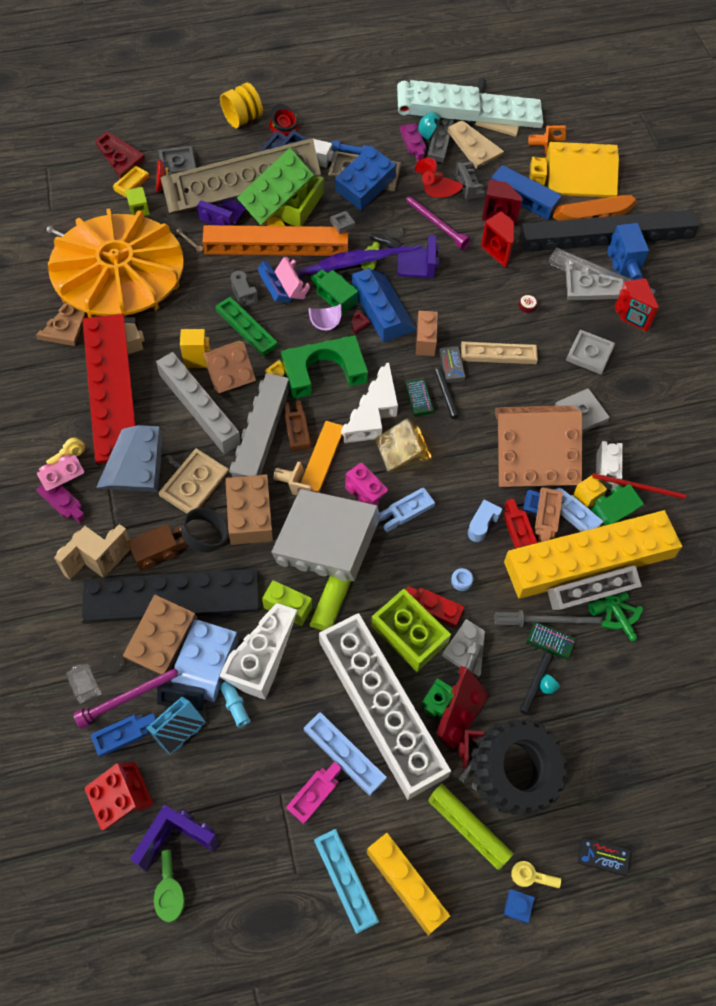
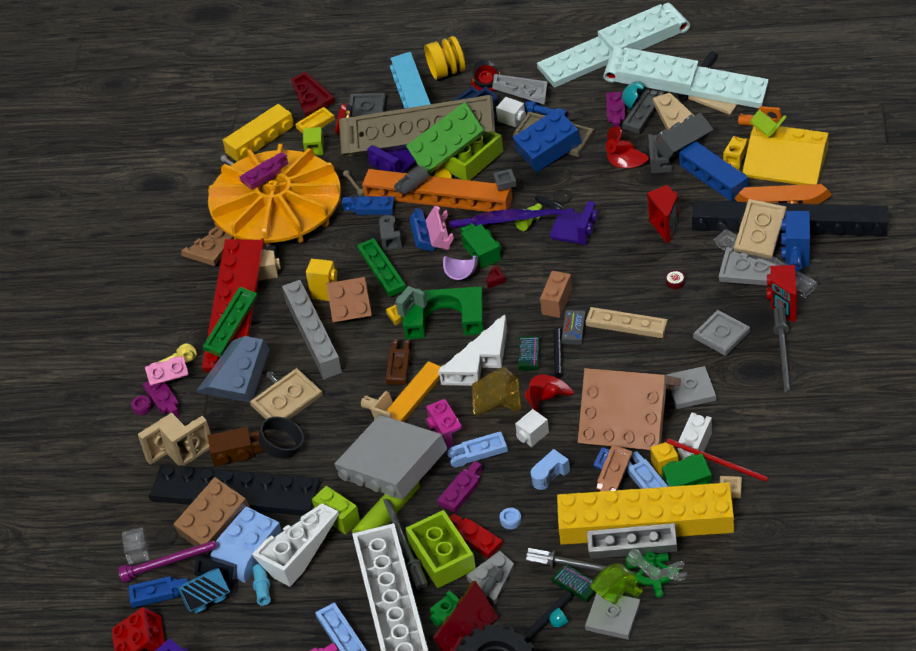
camera: 25 degrees right, 15 degrees down
medium nougat brick [225,475,273,545] -> none
light grey brick [230,373,289,477] -> none
blue slope [352,268,417,342] -> none
magenta piece [406,196,471,250] -> none
dark red slope [482,179,522,226] -> none
red hinge [504,499,537,549] -> none
none -> magenta tile [131,395,152,415]
none -> green plate [203,287,257,357]
none -> yellow brick [223,104,294,162]
none -> magenta hinge [239,152,289,190]
none -> blue hinge [342,196,395,215]
none -> dark grey piece [383,498,428,590]
none -> medium azure brick [389,51,430,109]
none -> dark grey hinge [394,166,429,194]
none -> sand green bracket [395,286,427,317]
none -> magenta hinge [437,461,483,513]
none -> light grey wing [492,74,547,104]
none -> white brick [515,409,549,447]
none -> red piece [525,374,574,413]
none -> light aqua hinge [537,3,690,88]
none -> light grey plate [585,590,641,640]
none -> clear neon green brick [590,563,643,605]
none -> clear piece [626,548,687,581]
none -> dark grey brick [654,112,714,160]
none -> tan tile [720,476,742,498]
none -> tan tile [734,199,787,259]
none -> lime bracket [750,110,787,138]
none -> dark grey piece [773,307,790,393]

